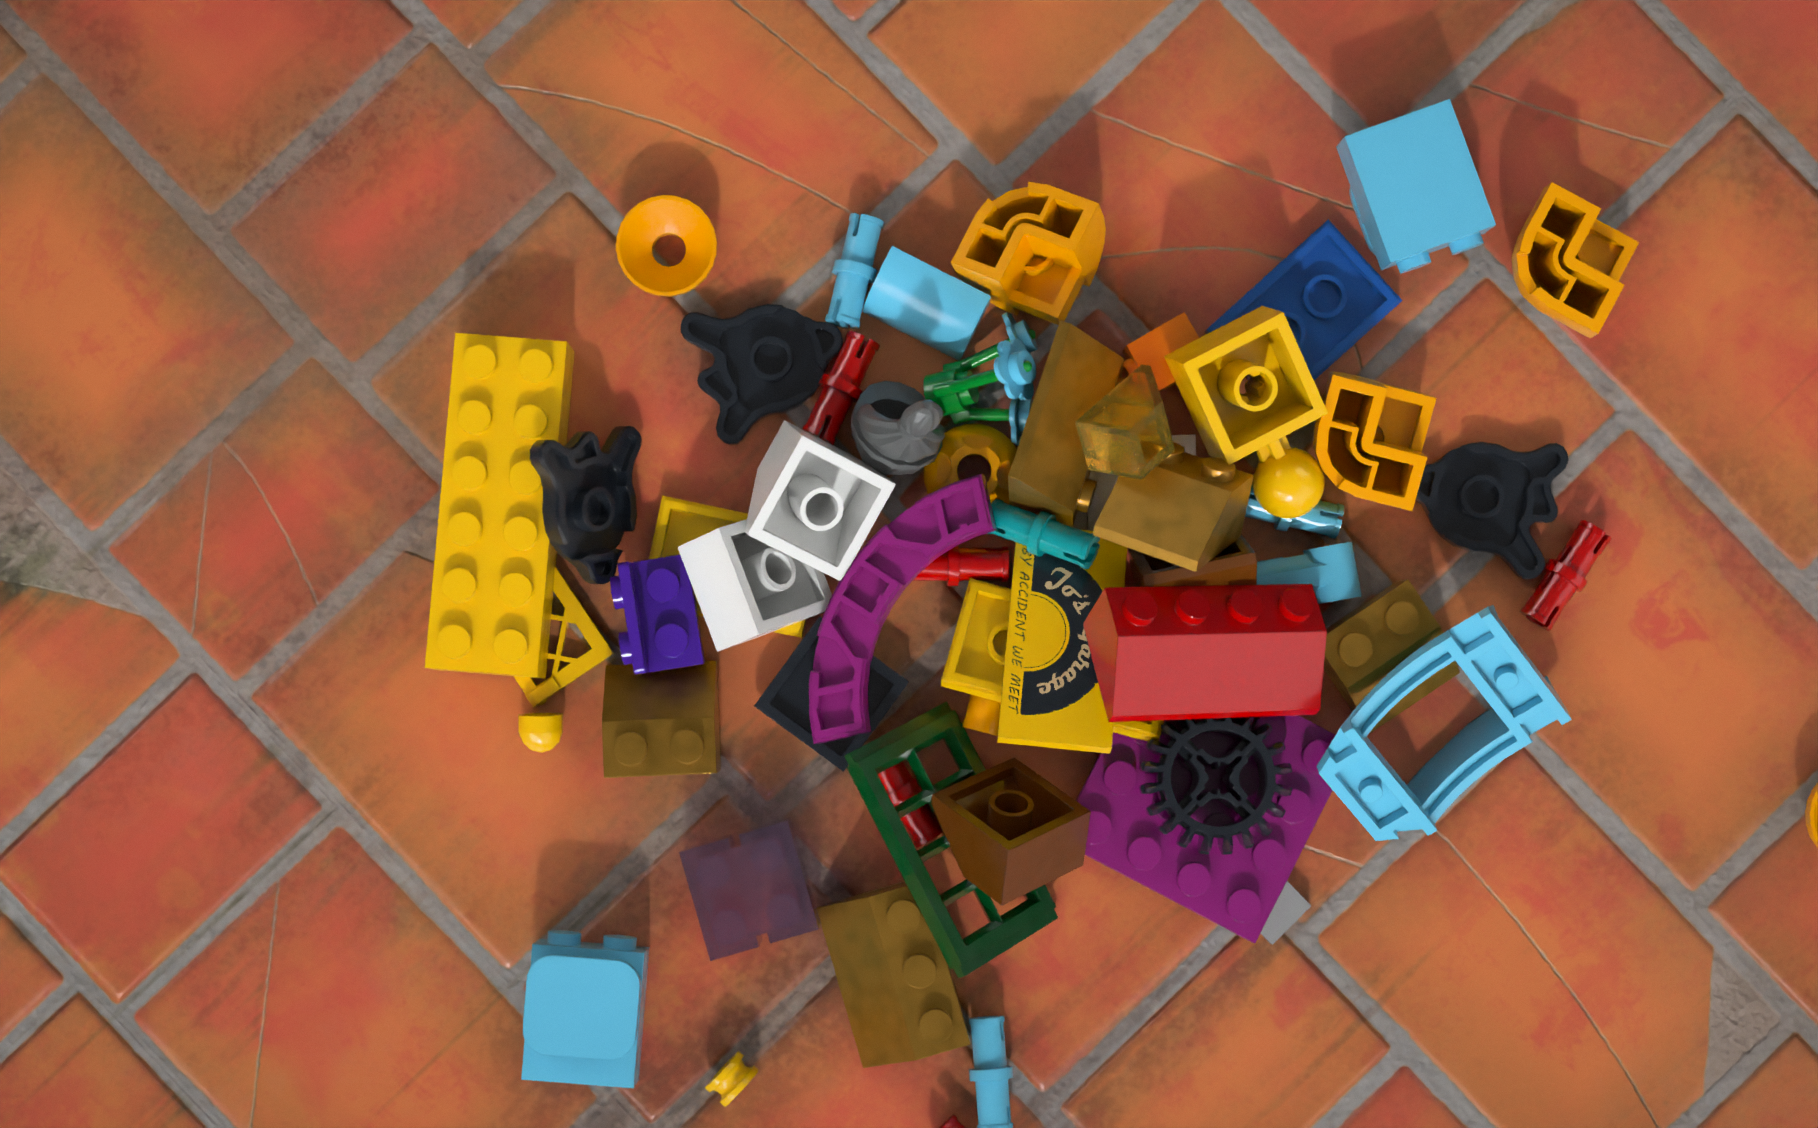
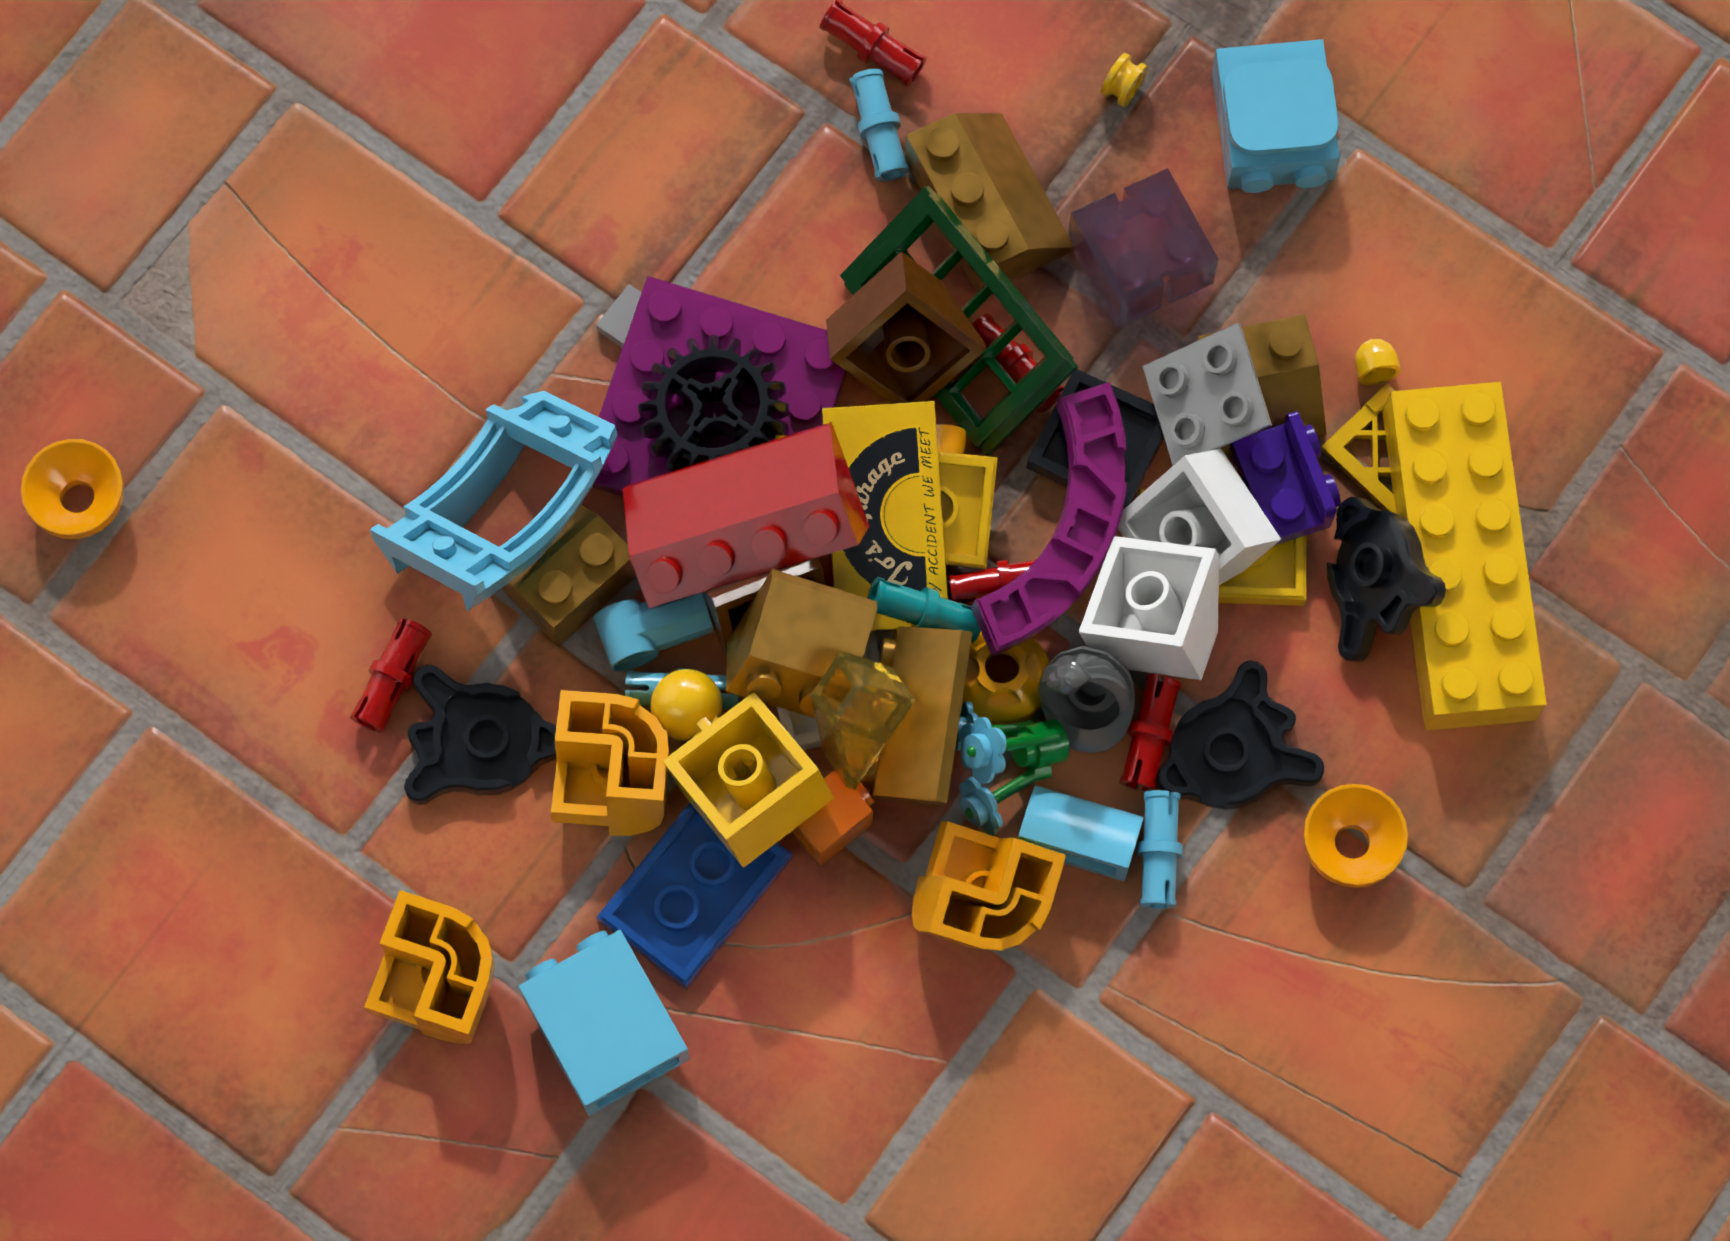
camera: 170 degrees right, 15 degrees down
none -> light grey hinge [1143,323,1272,465]

